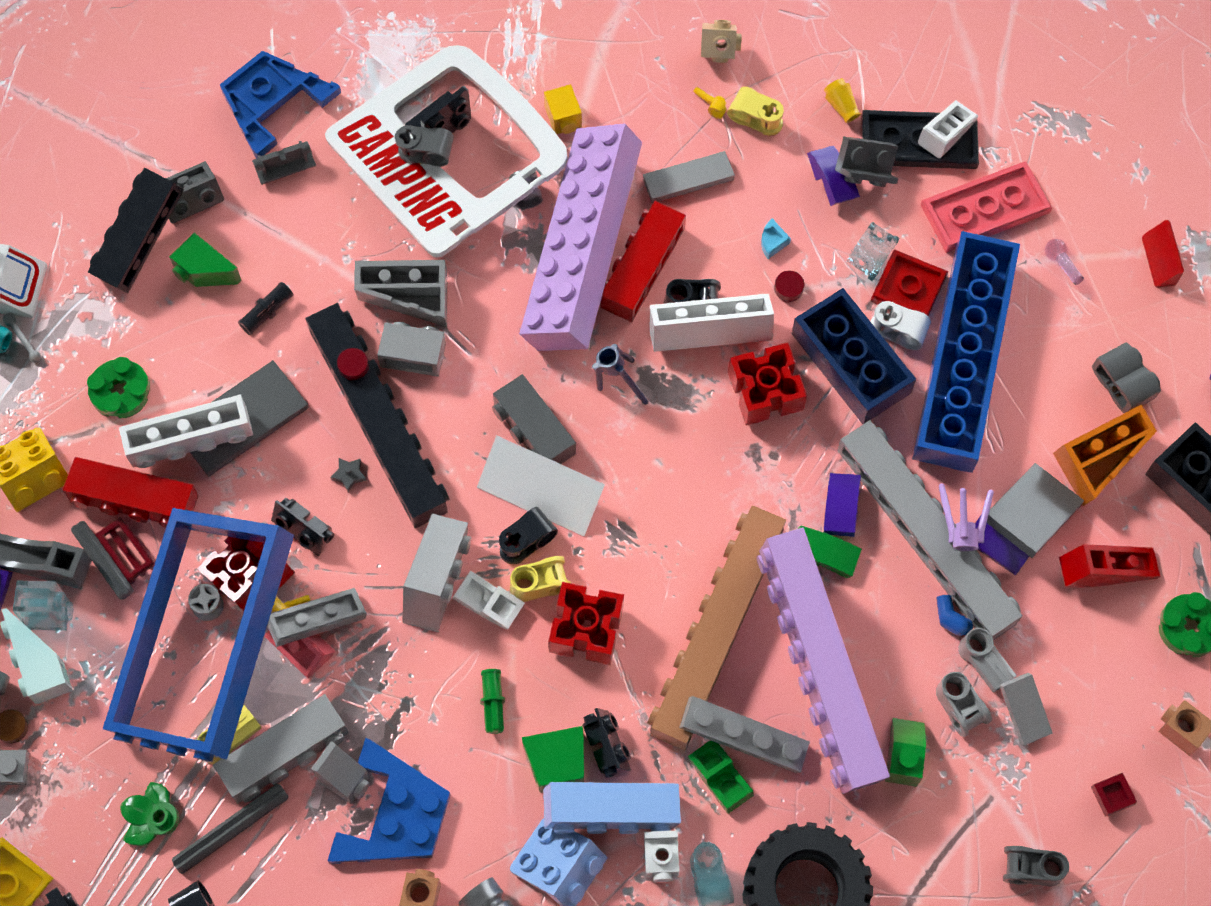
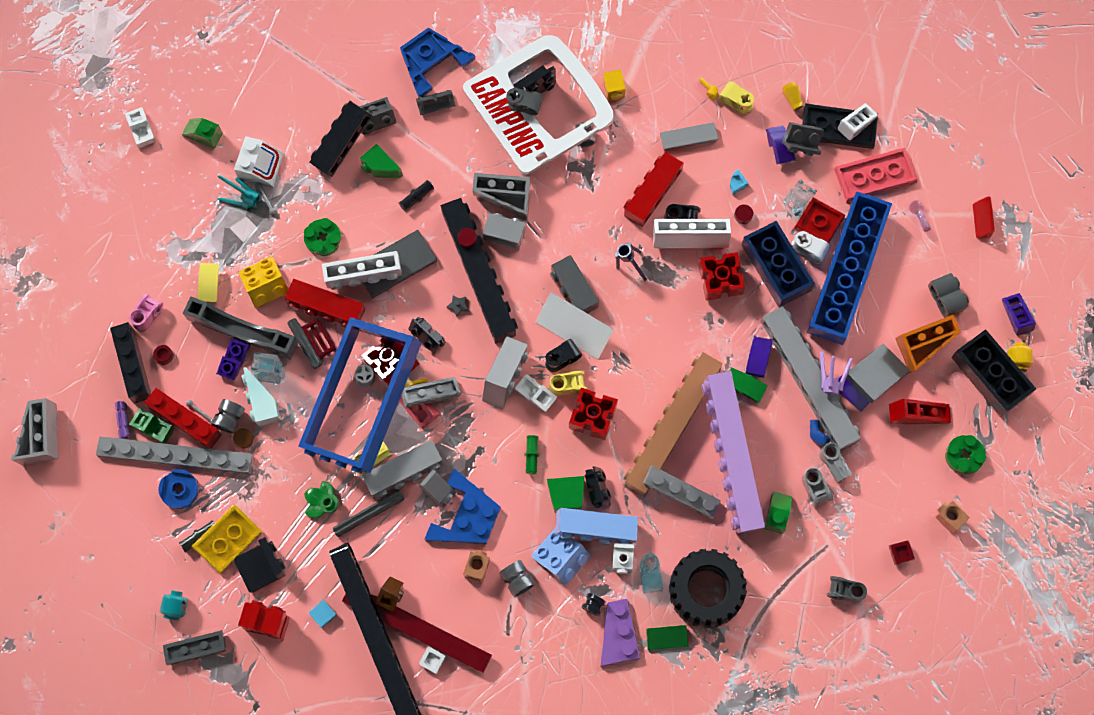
camera: 10 degrees right, 5 degrees up
lavender brick [519,123,642,351] -> none
green slope [688,740,754,814] -> none
tan brick [701,19,742,63] -> none
light grey tile [1000,673,1053,746] -> none

